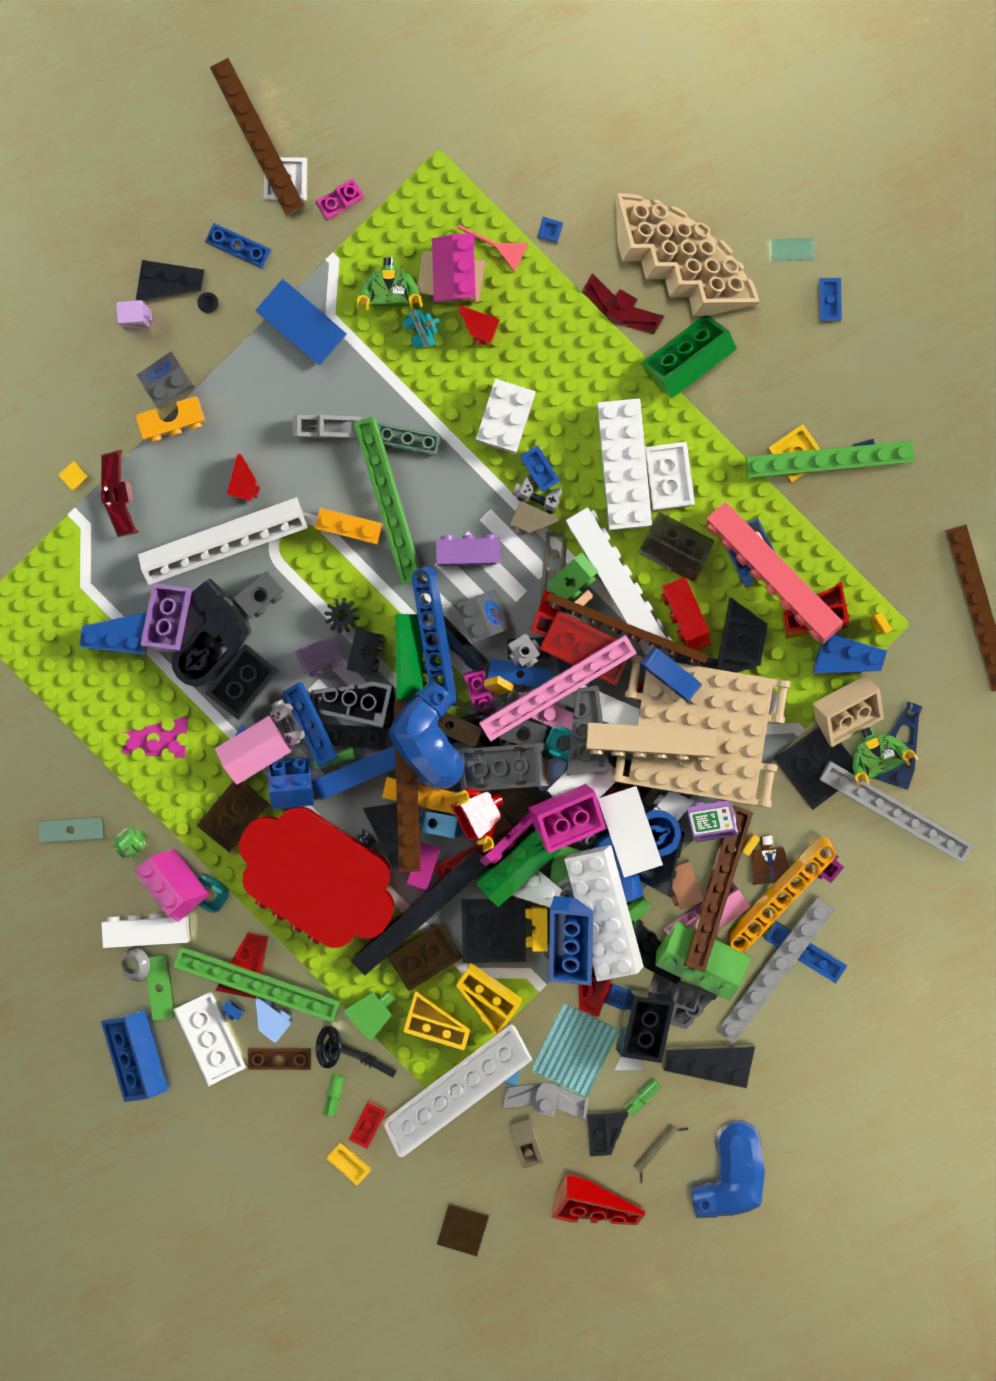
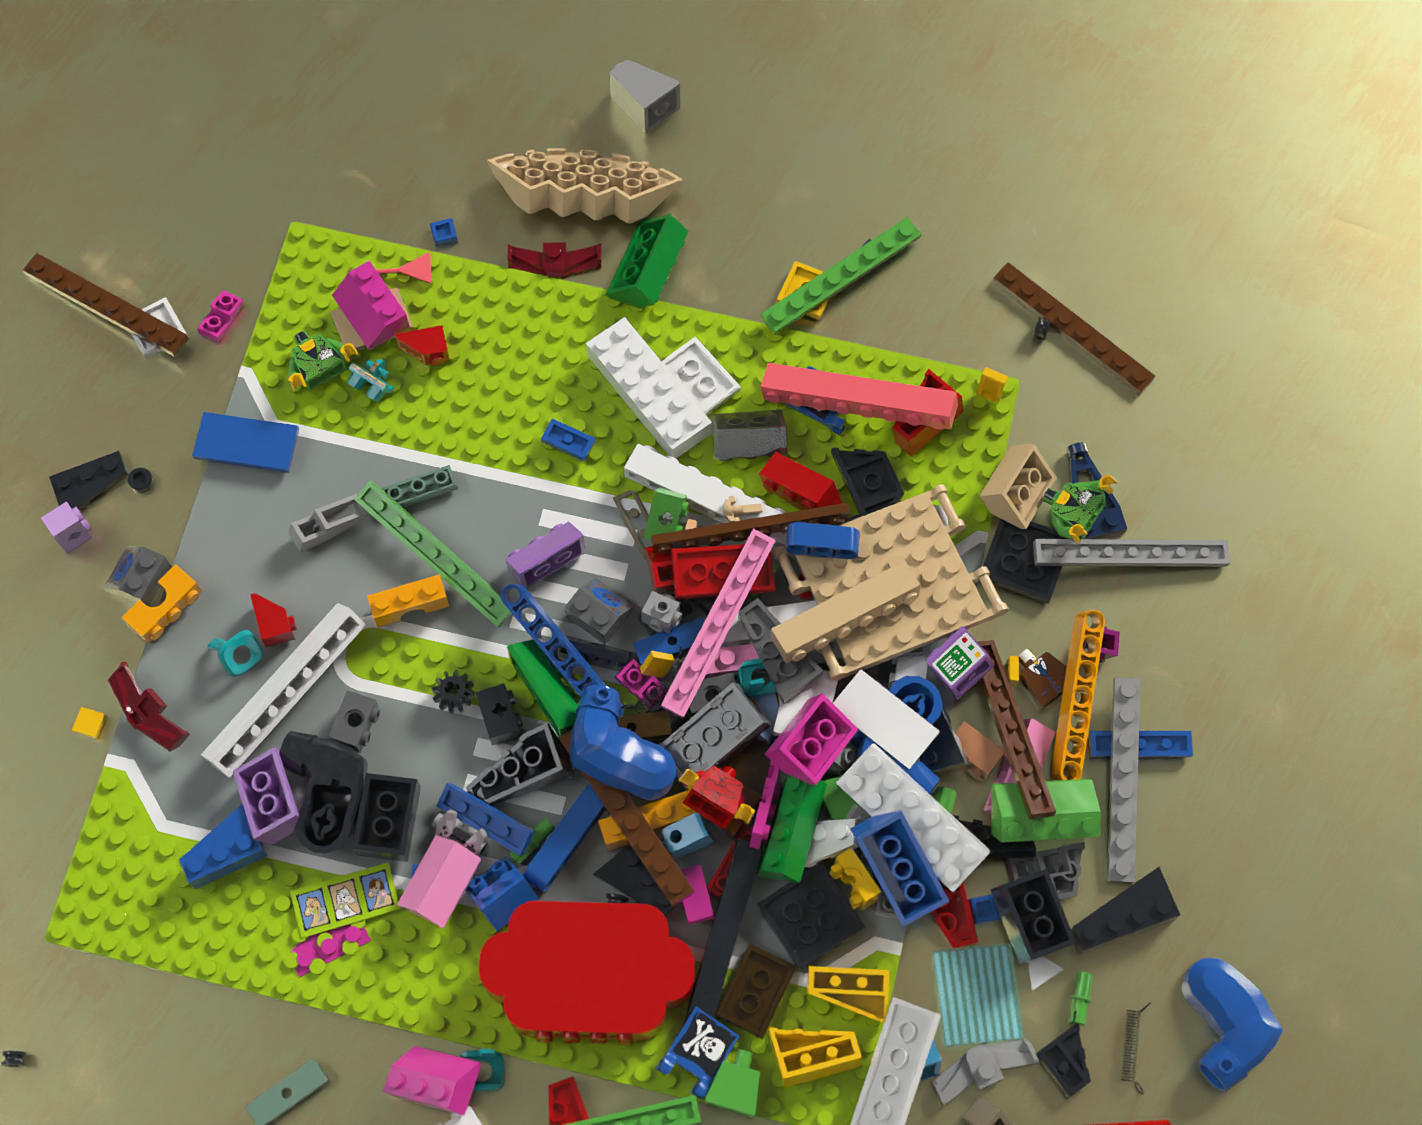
camera: 30 degrees left, 20 degrees down
bright green head [113,828,146,859] -> none
dark brown tile [197,781,270,852] -> none
blue tile [205,223,271,269] -> none
clear purple brick [295,635,346,677] -> none
black tile [323,724,386,749] -> none
white brick [476,379,536,454] -> none
dark tan slope [510,501,559,535] -> none
light grey piece [512,475,562,514] -> none
clear light blue tile [771,238,814,261] -> none
blue wedge [811,635,887,673] -> none
blue plate [819,278,842,321] -> none
none -> teal piece [207,630,264,677]
none -> sticker [290,862,400,938]
none -> light grey slope [609,59,680,133]
none -> flag [655,1006,739,1099]
none -> tan piece [723,496,762,522]
none -> black bush [1033,317,1050,340]

